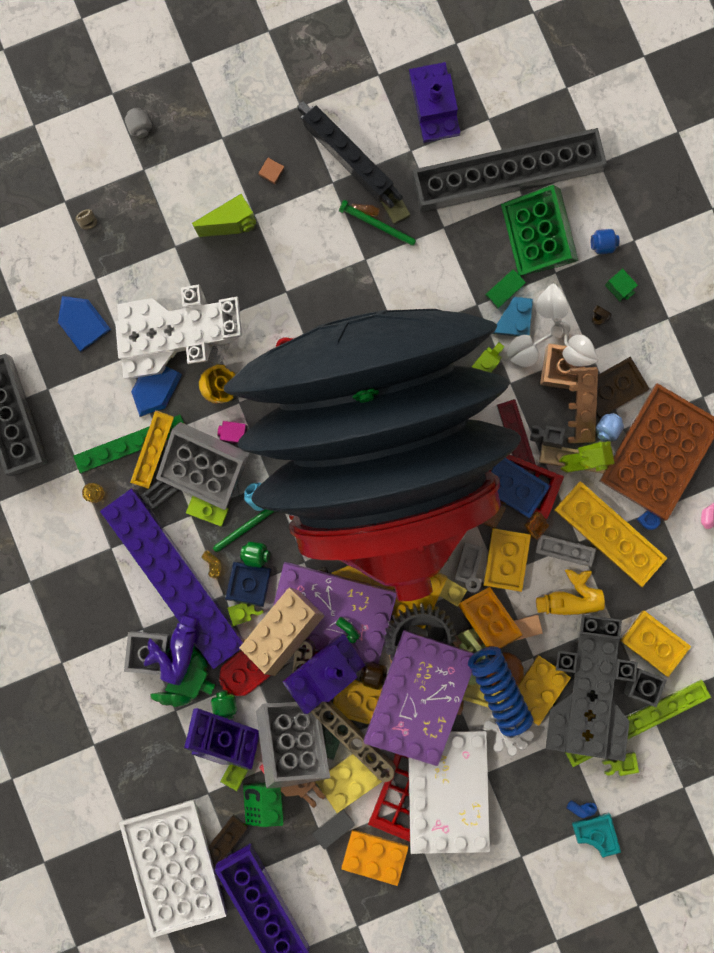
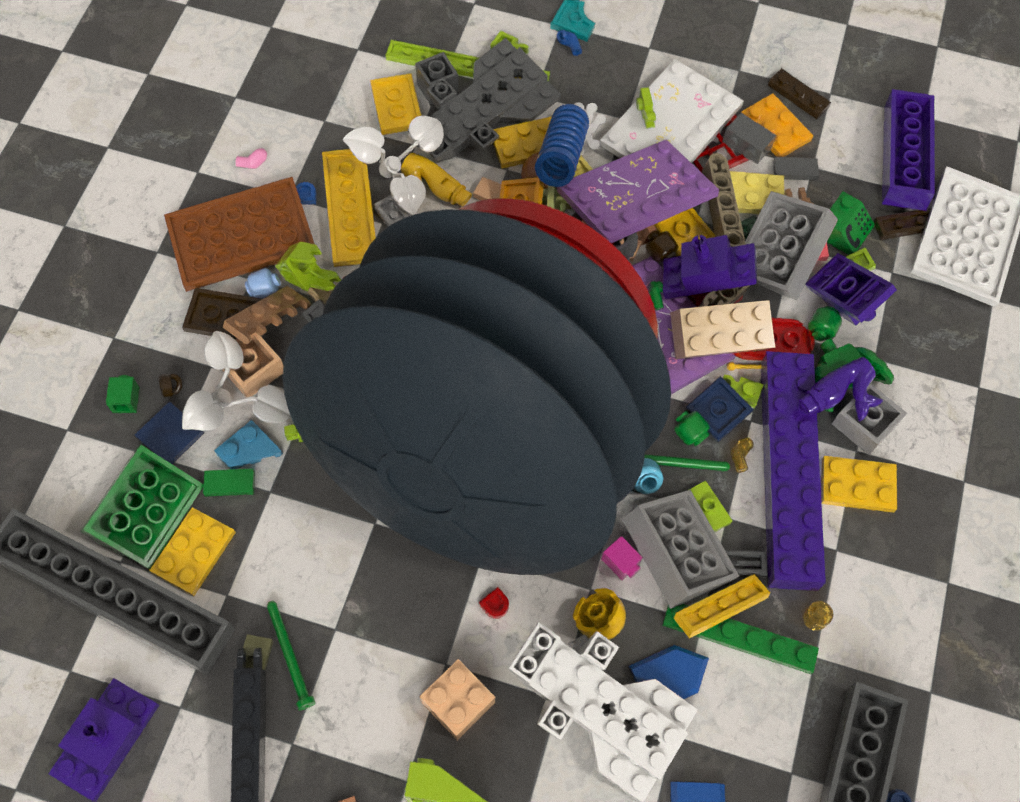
camera: 145 degrees left, 20 degrees down
clear orange piece [351,203,379,216] -> none
blue head [590,229,620,254] -> none
none -> dark blue tile [134,402,204,464]
none -> yellow plate [149,507,236,597]
none -> white plant [343,116,444,215]
none -> light nougat brick [419,659,495,740]
none -> lime plate [636,87,656,129]
none -> dark grey brick [722,113,776,164]
none -> dark brown plate [768,68,831,120]
none -> yellow plate [821,456,897,513]

